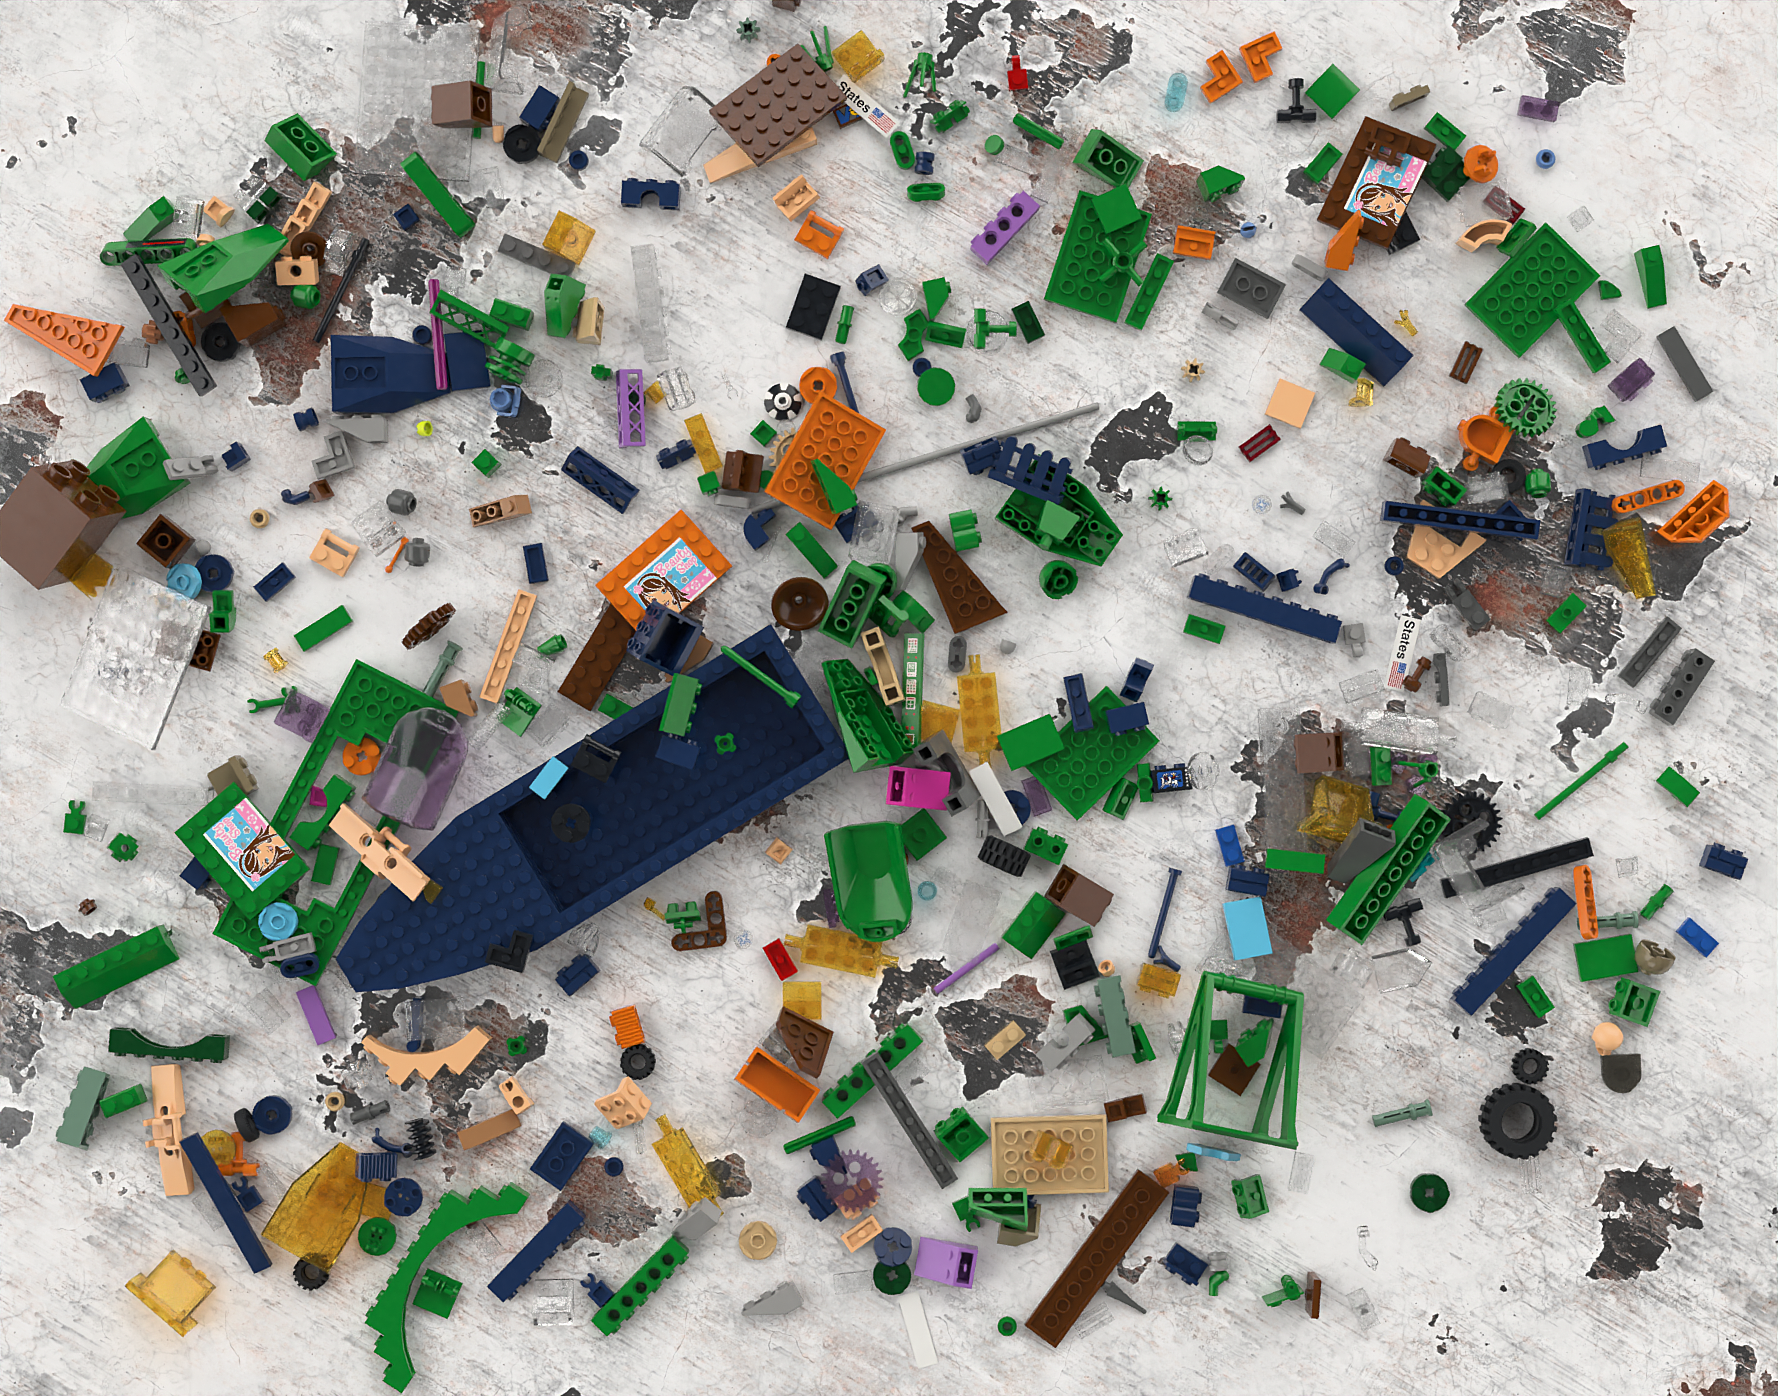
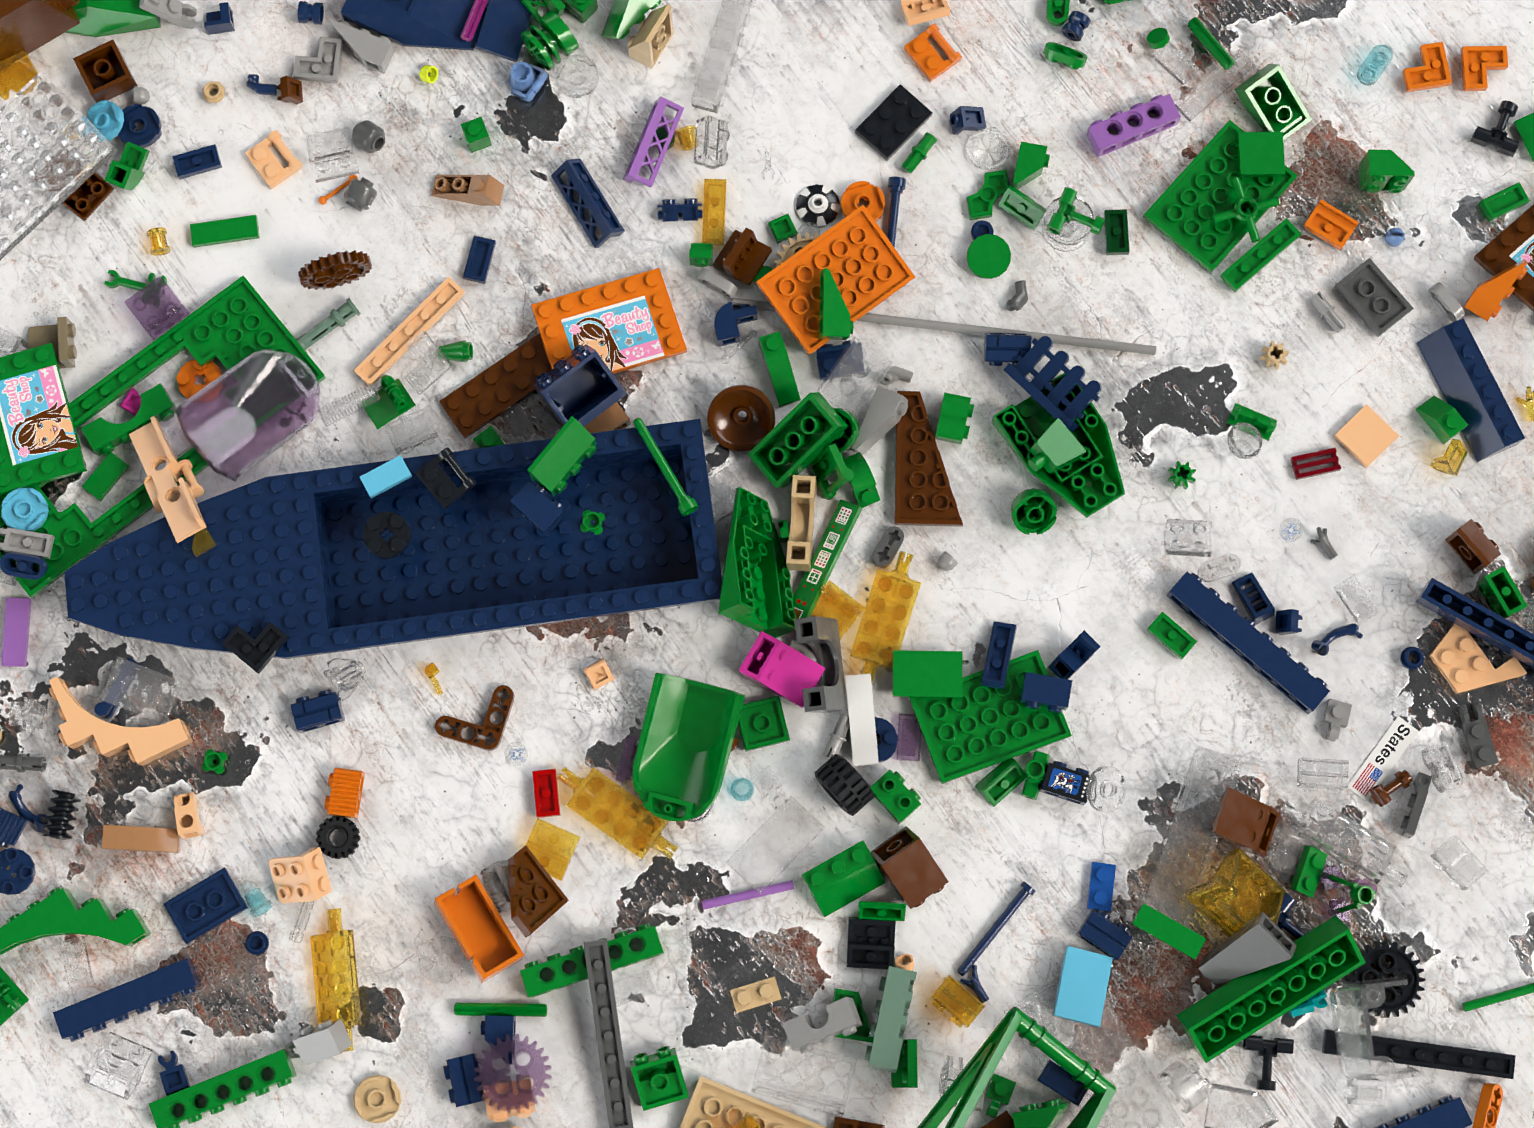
camera: 20 degrees right, 10 degrees down
medium nougat slope [439,679,478,717] -> none
green plate [591,364,613,381] -> none
green hips [664,901,701,934] -> none

